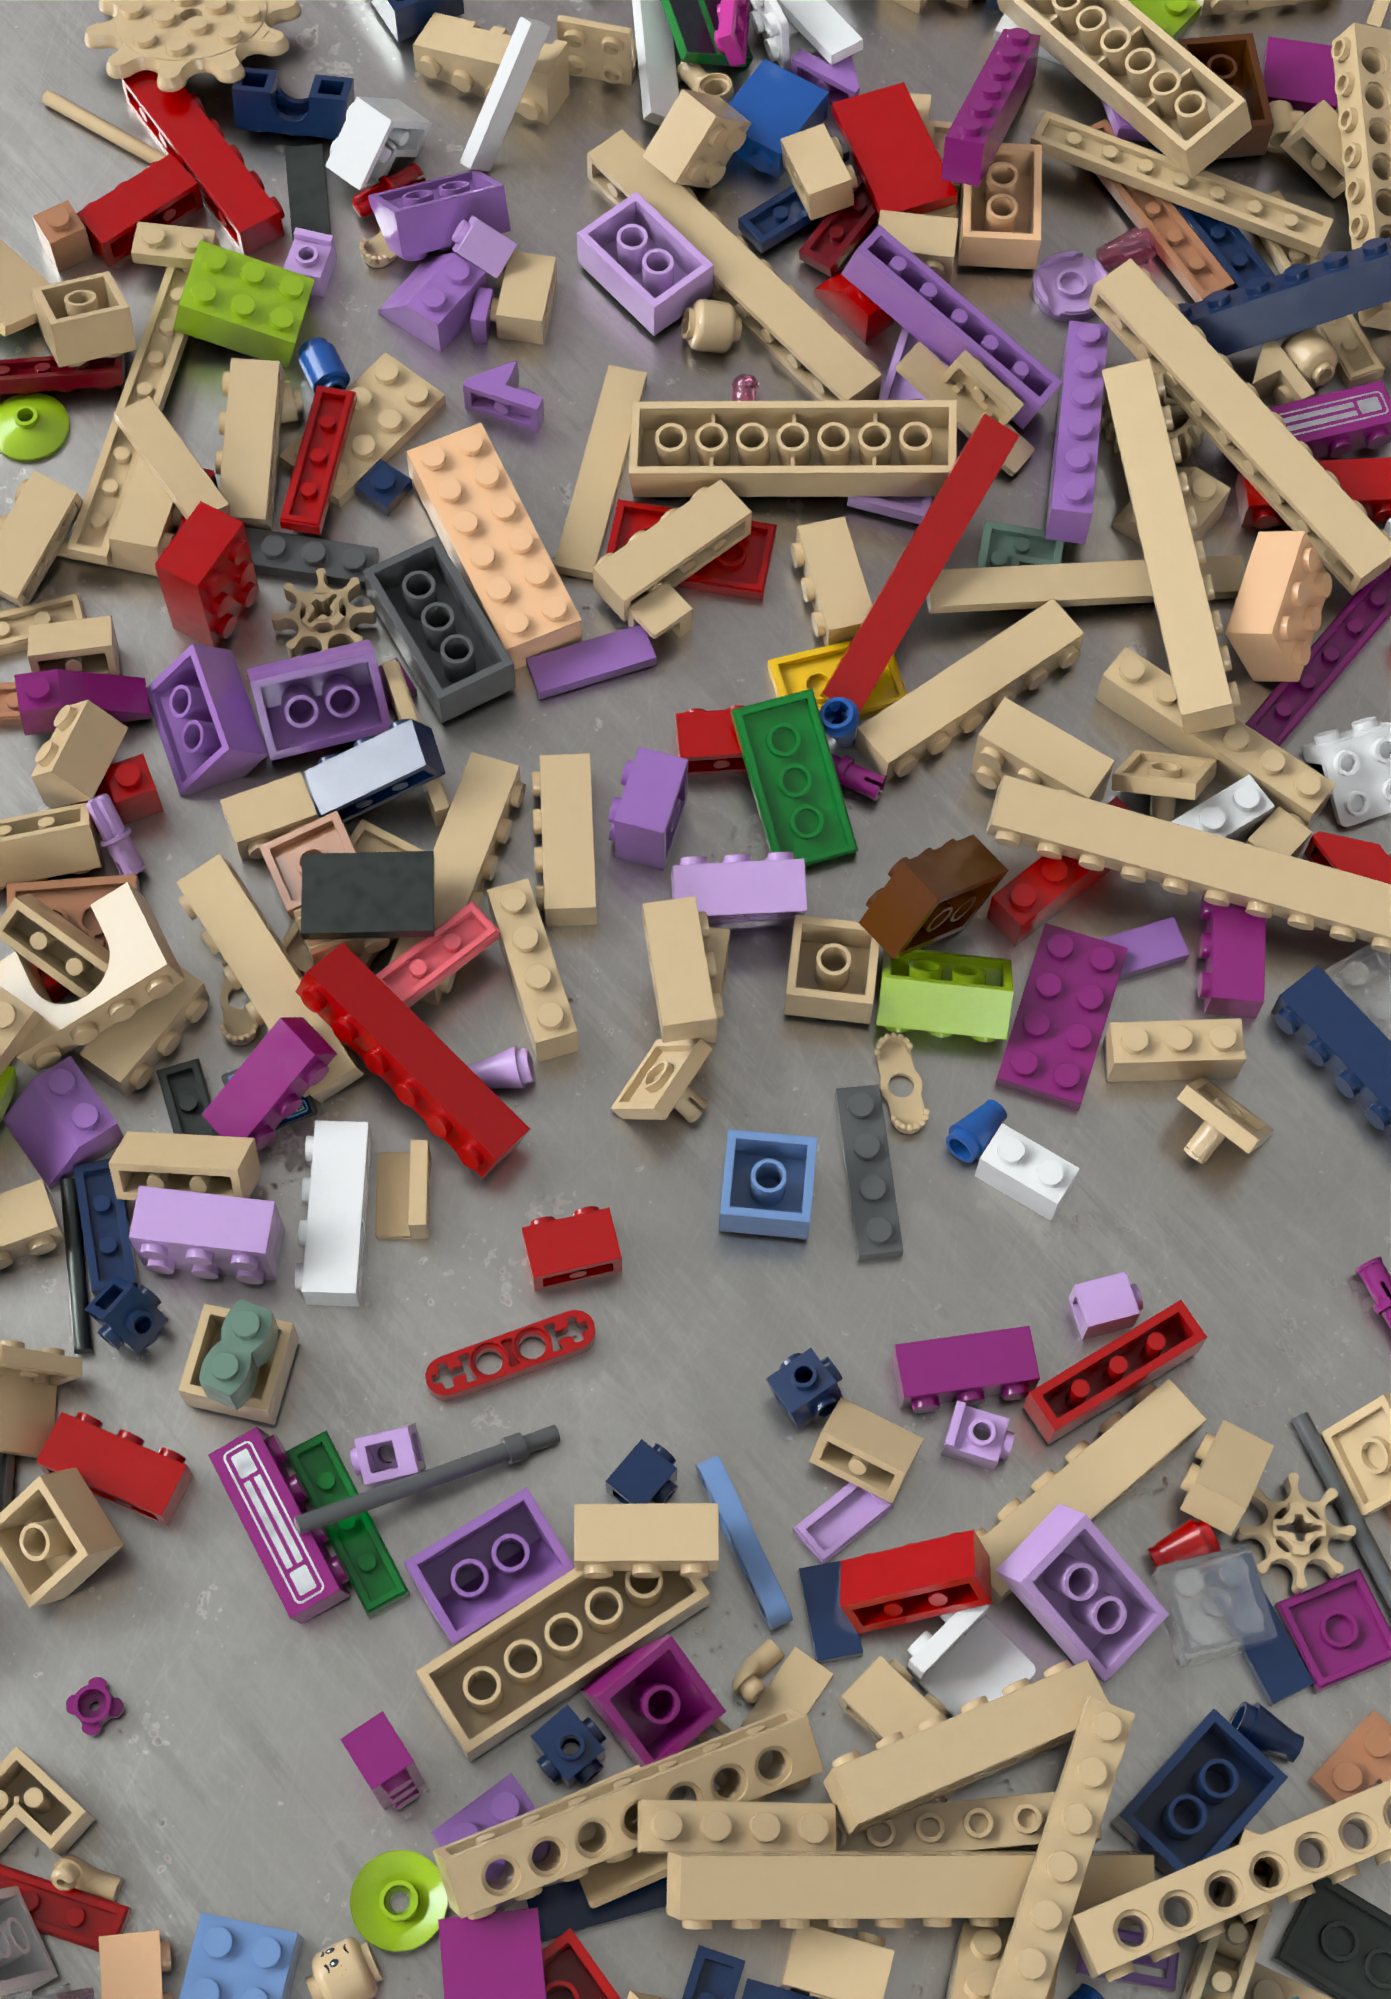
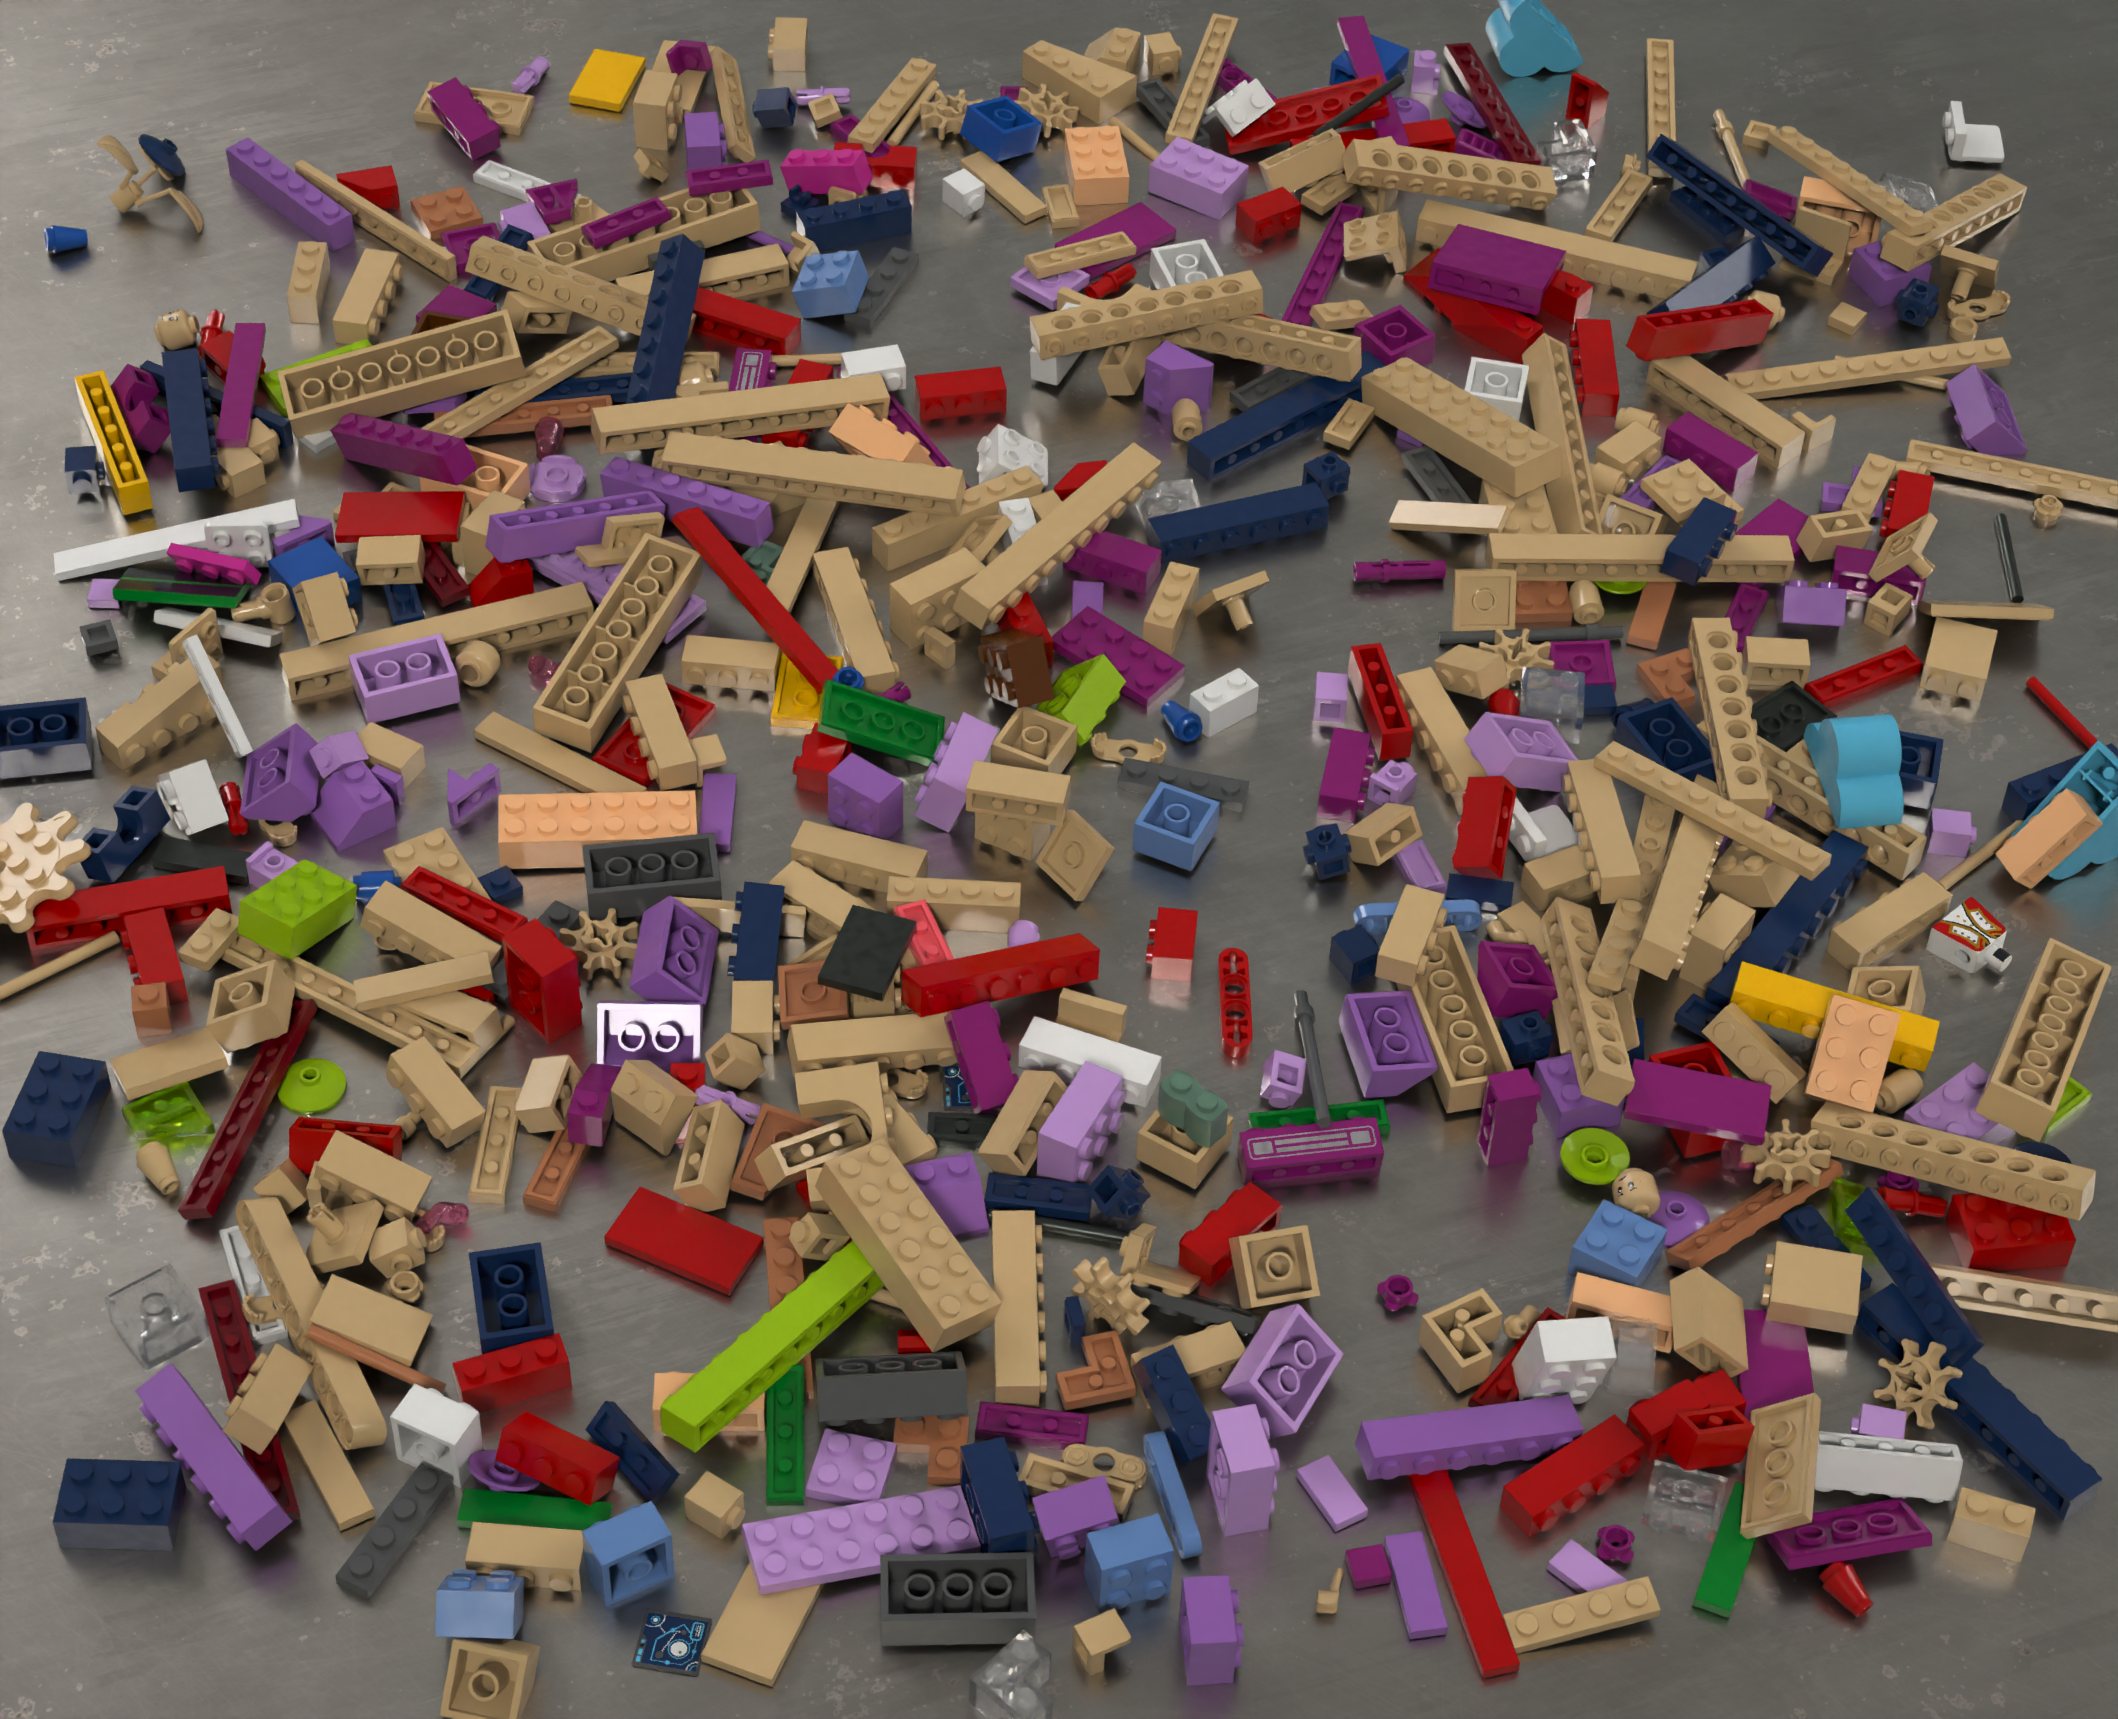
camera: 70 degrees left, 20 degrees down
none -> tan brick [705,1032,765,1091]
none -> tan tile [924,626,955,670]

